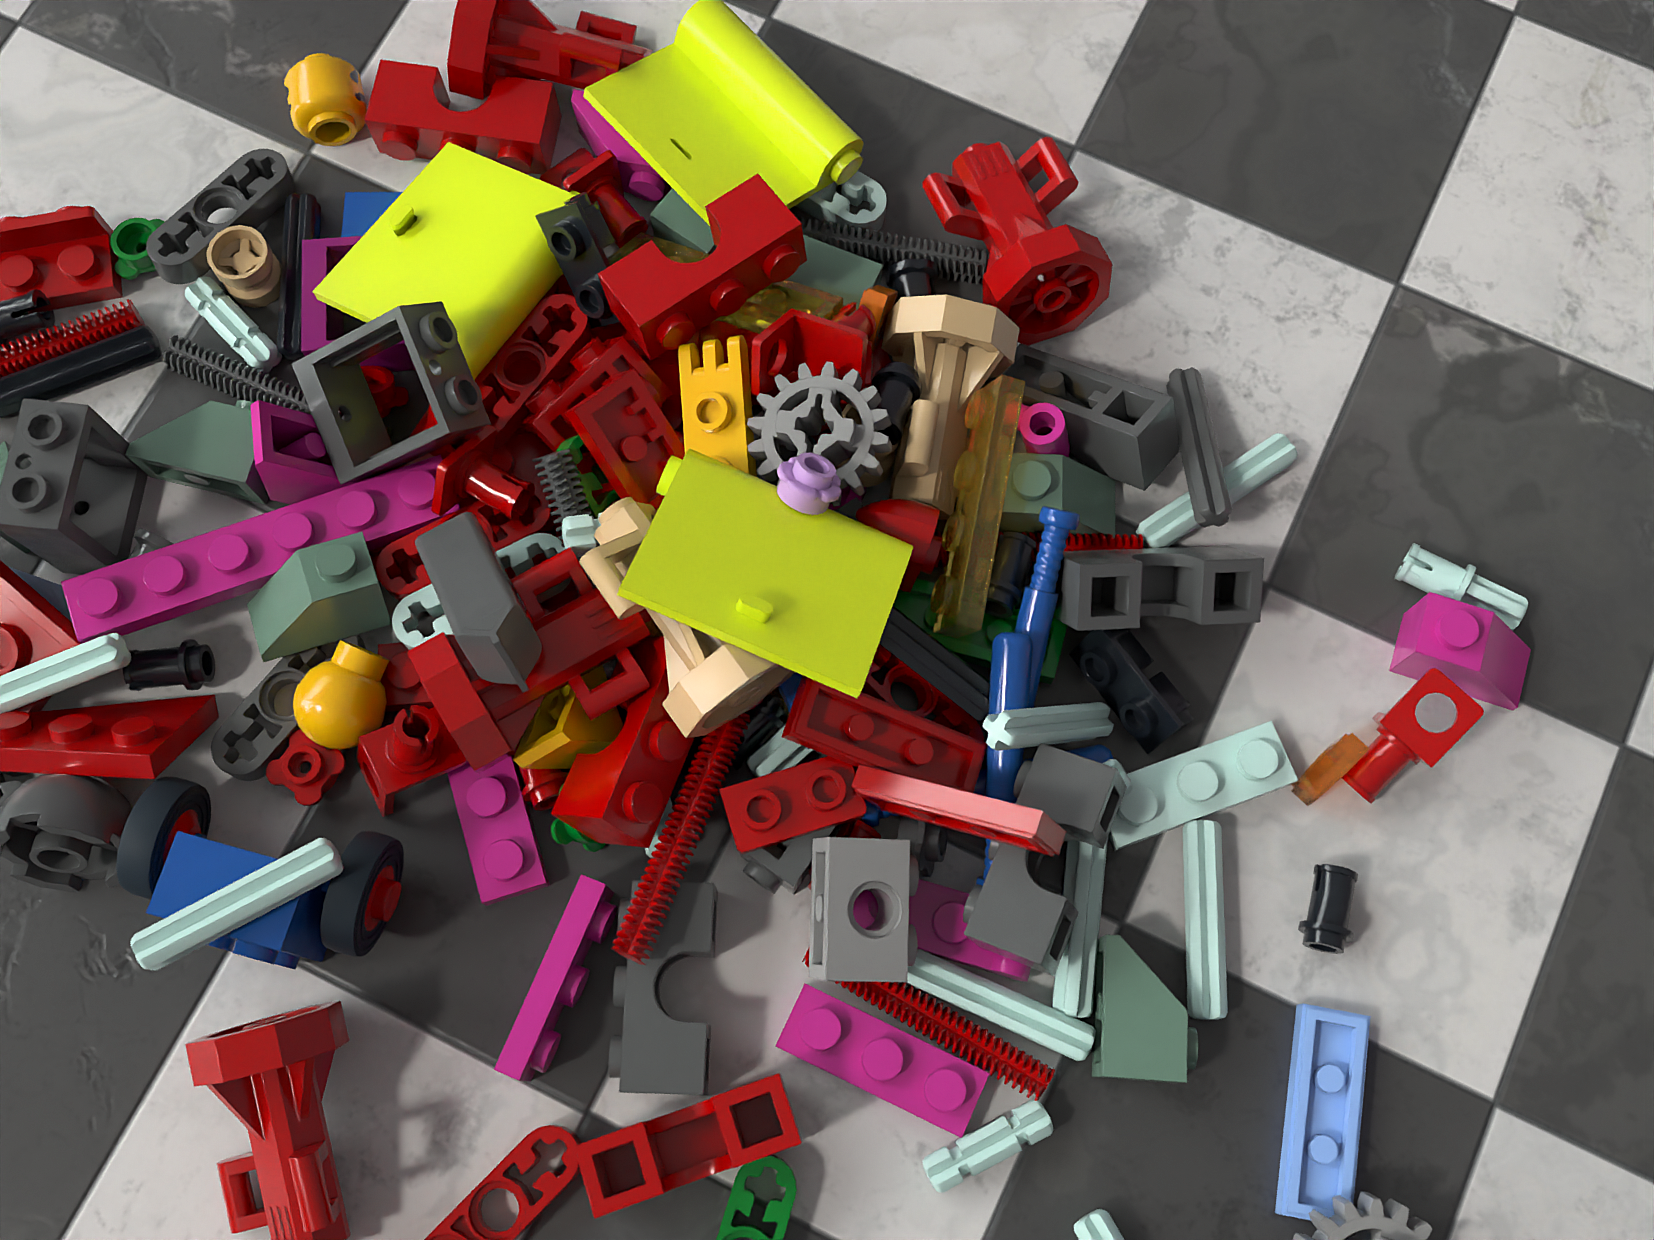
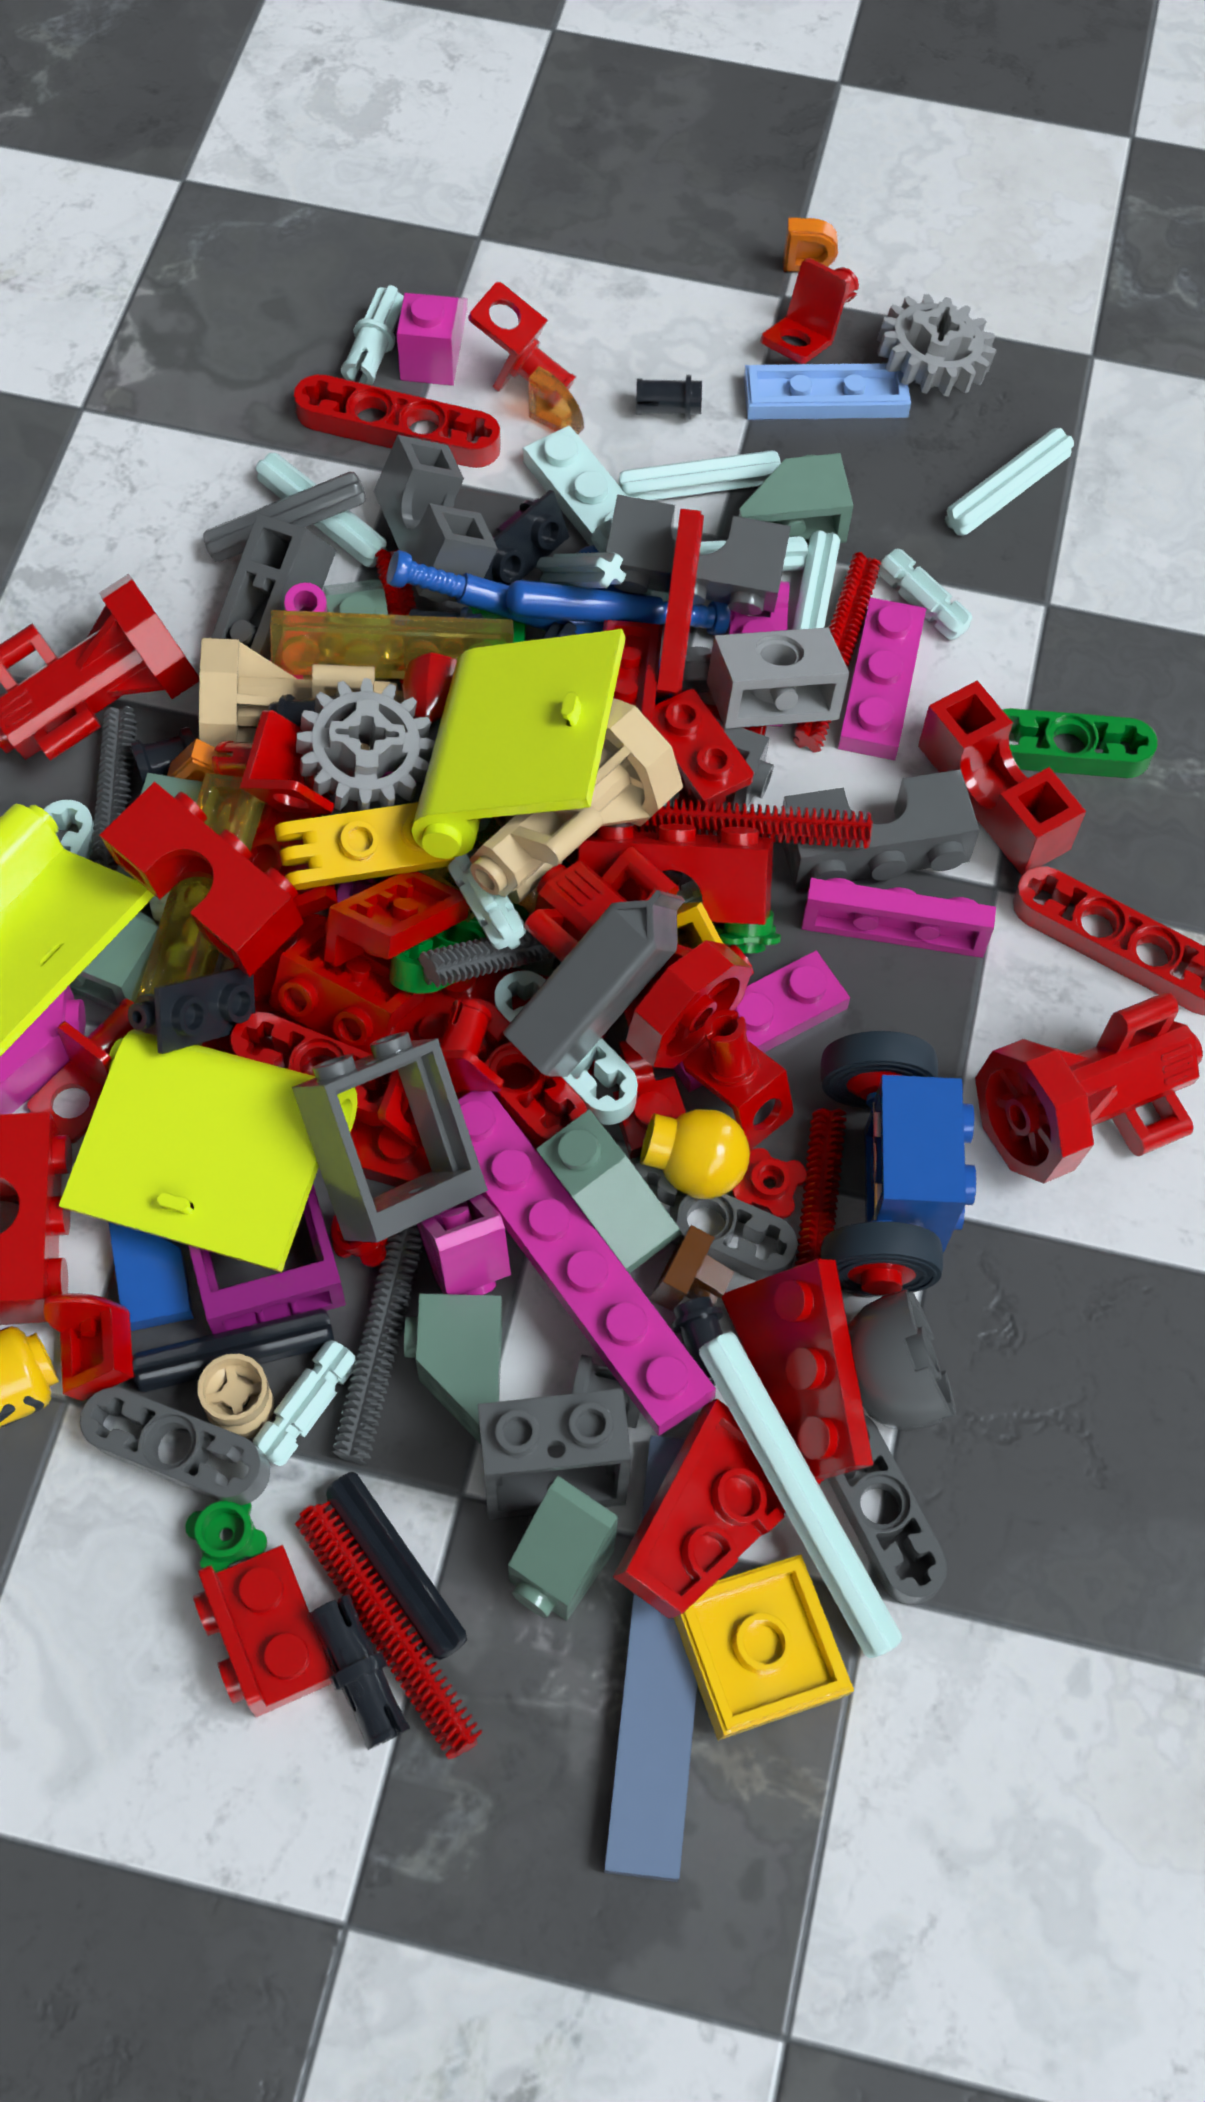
camera: 105 degrees left, 10 degrees down
light aqua axle [130,838,343,970] -> none
lavender plate [777,452,841,515] -> none
none -> red plate [43,1293,134,1401]
none -> red beam [294,374,501,468]
none -> reddish brown tile [649,1225,735,1311]
none -> red bracket [760,258,859,364]
none -> orange tile [783,218,838,272]
none -> red axle [795,1108,847,1266]

